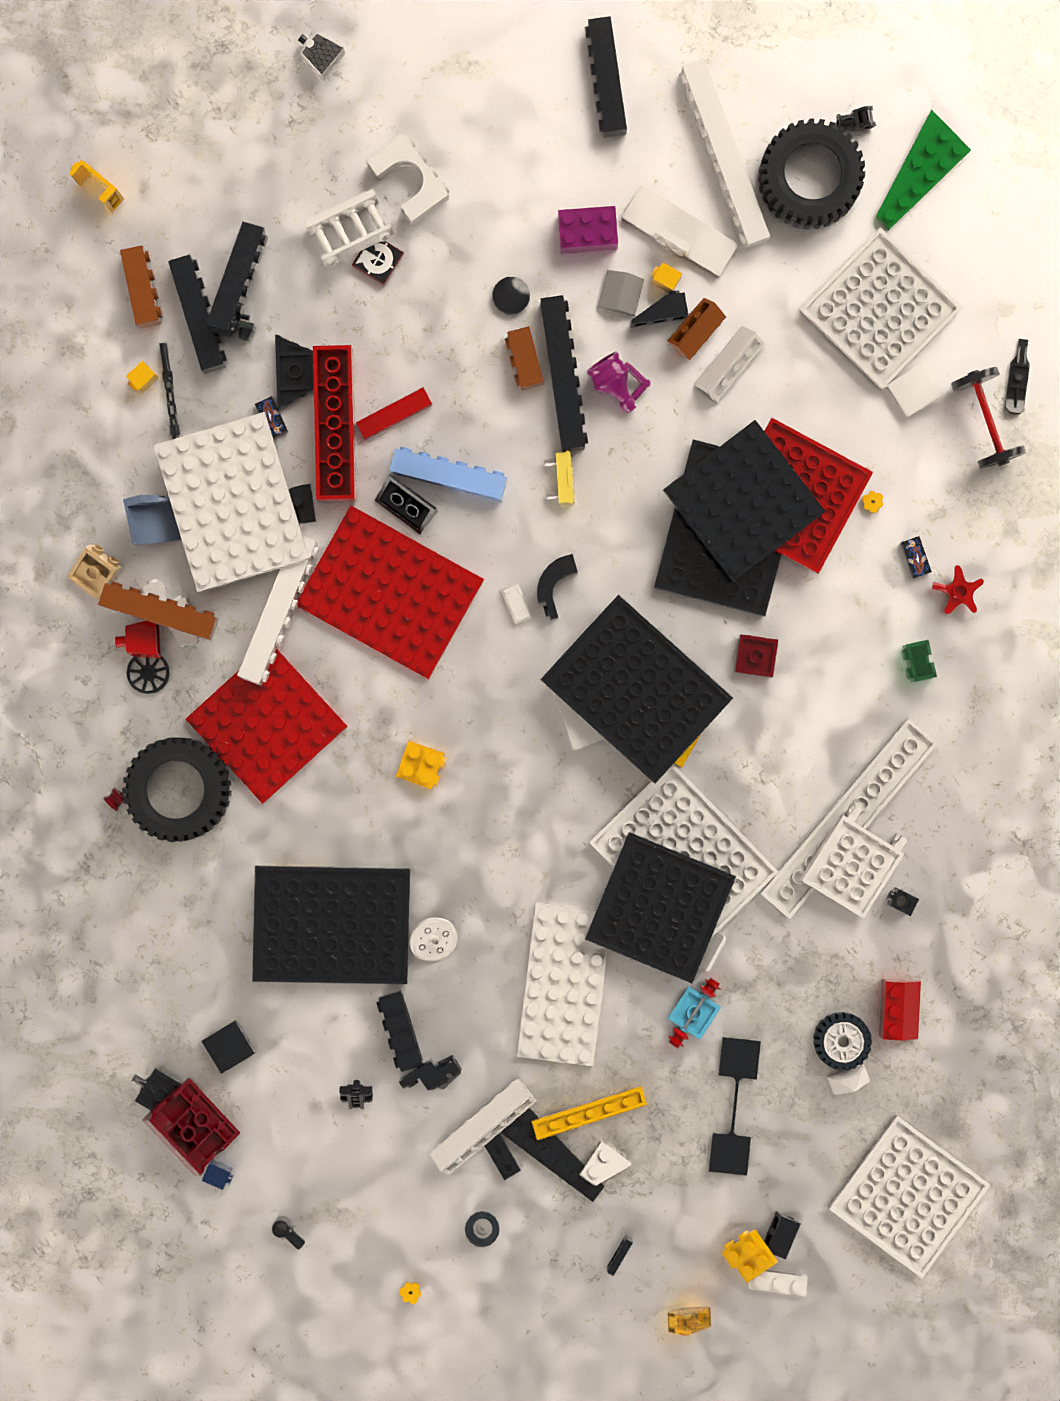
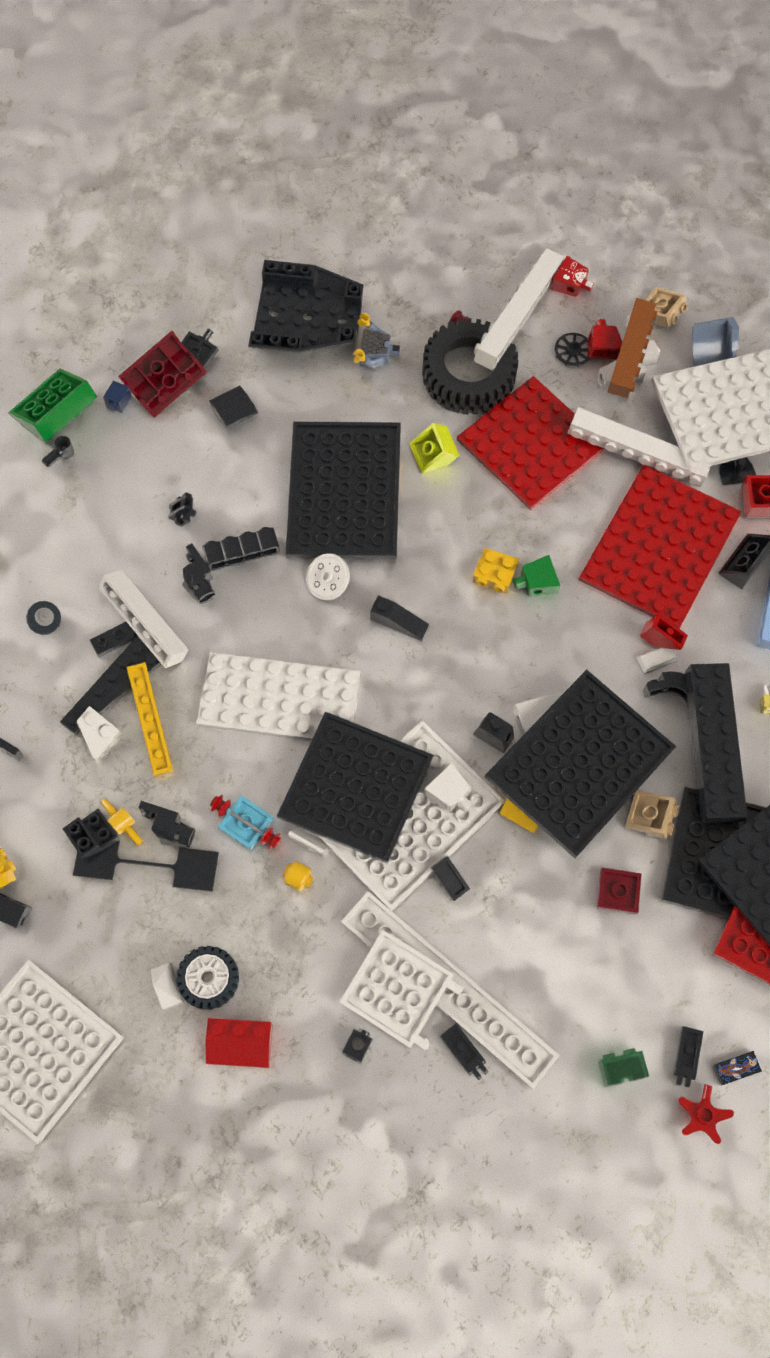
camera: 90 degrees right, 20 degrees down
none -> green slope [8,368,97,442]
none -> black slope [62,808,120,859]
none -> yellow piece [101,798,144,847]
none -> black plate [138,801,196,848]
none -> black wedge [248,260,364,353]
none -> yellow head [282,861,314,891]
none -> torso [353,313,400,369]
none -> black slope [370,595,429,641]
none -> neon yellow slope [409,423,460,473]
none -> white torso [424,763,473,813]
none -> black tile [430,856,470,901]
none -> black hinge [440,1023,489,1080]
none -> white brick [473,248,565,370]
none -> black torso [473,712,514,754]
none -> green torso [513,555,561,596]
none -> red torso [550,256,594,297]
none -> tan plate [625,790,679,840]
none -> red slope [640,613,688,650]
none -> black hinge [673,1026,704,1088]
none -> black brick [685,663,748,823]

